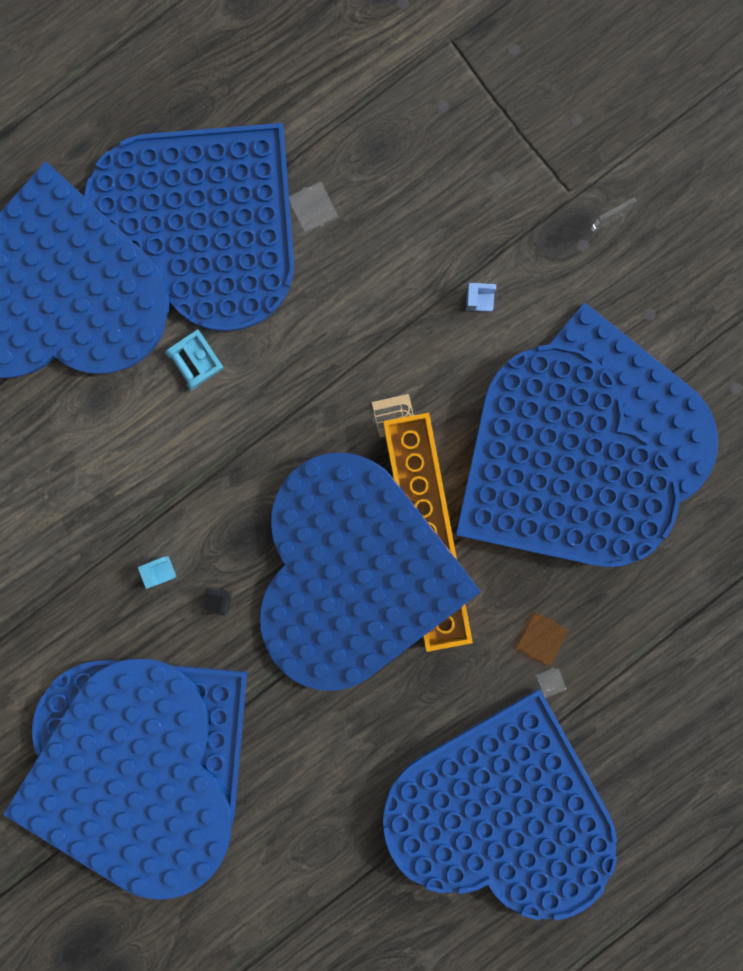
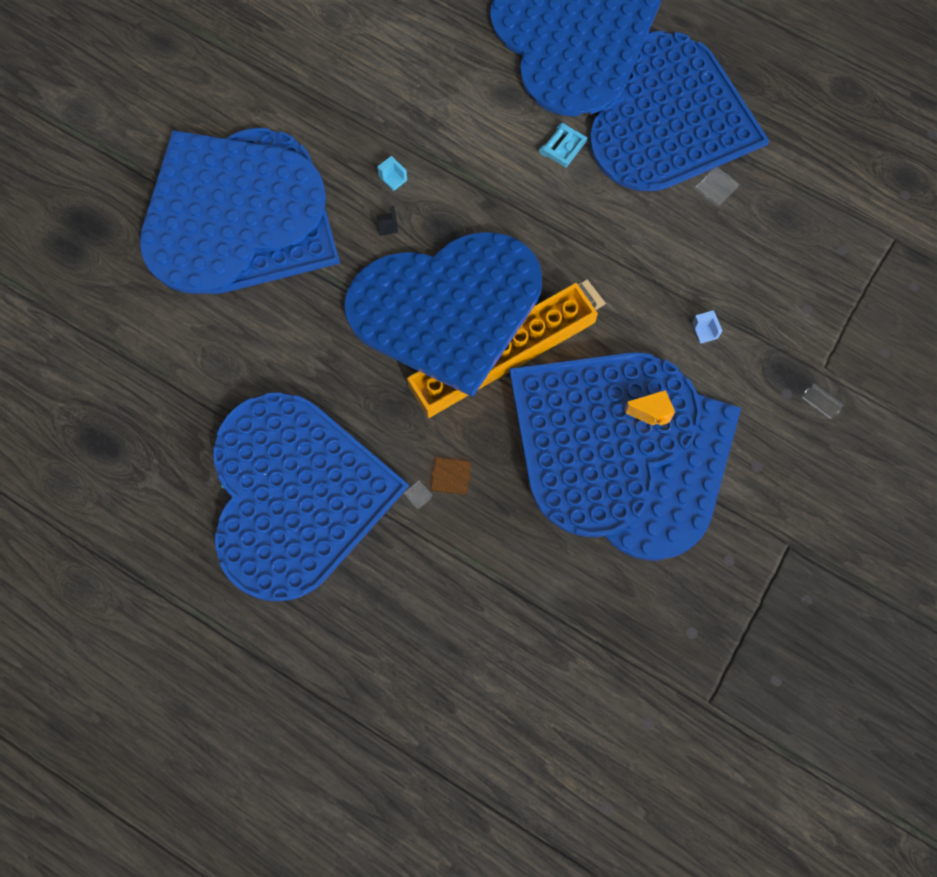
camera: 70 degrees right, 15 degrees down
none -> light orange slope [624,390,675,425]

